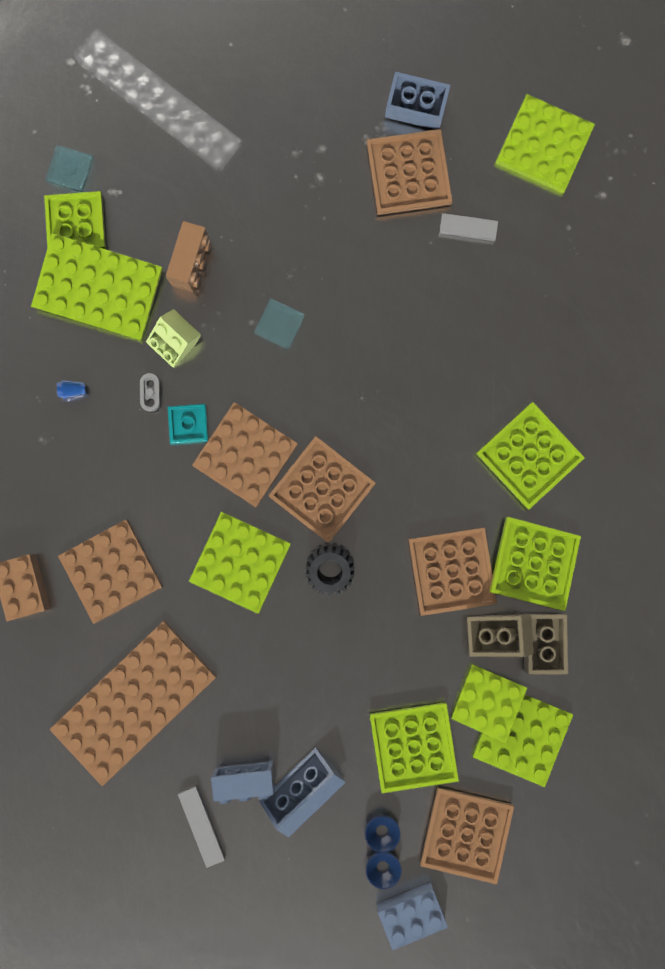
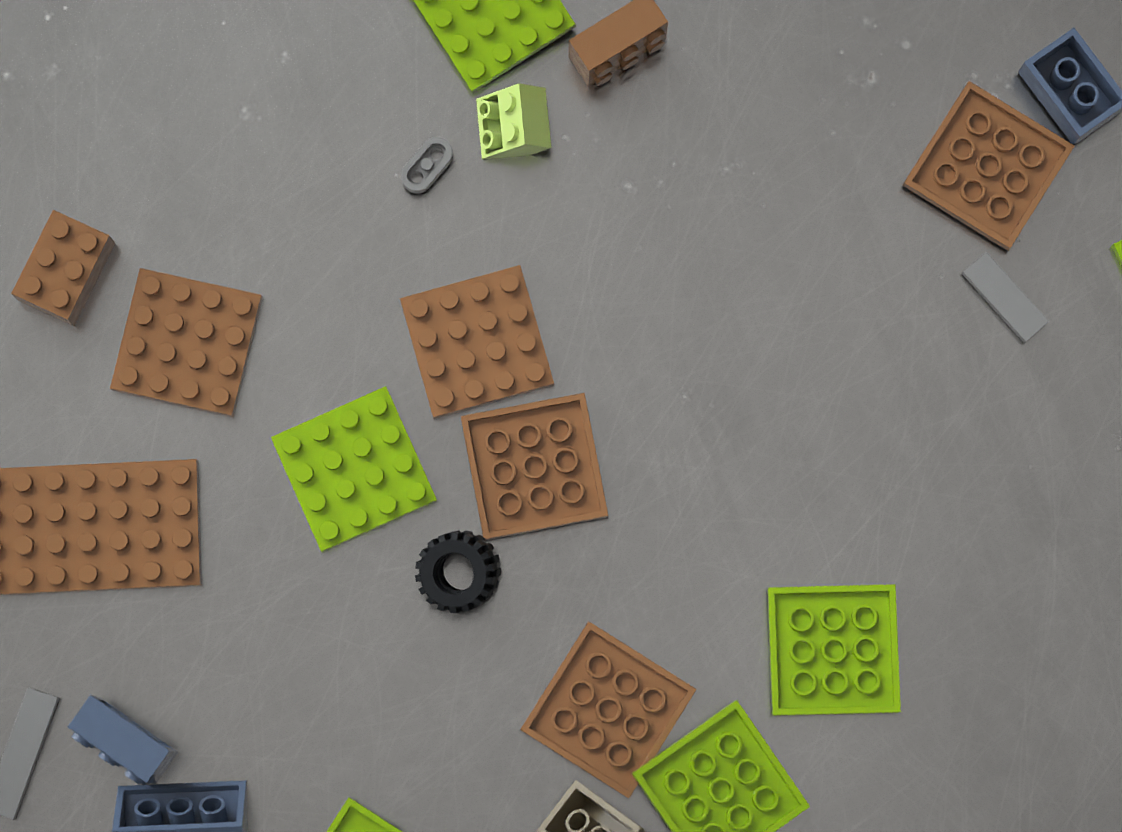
camera: 45 degrees right, 5 degrees down
blue cone [57,380,86,399] -> none
teal tile [167,404,209,445] -> none
clear light blue tile [254,299,305,349] -> none

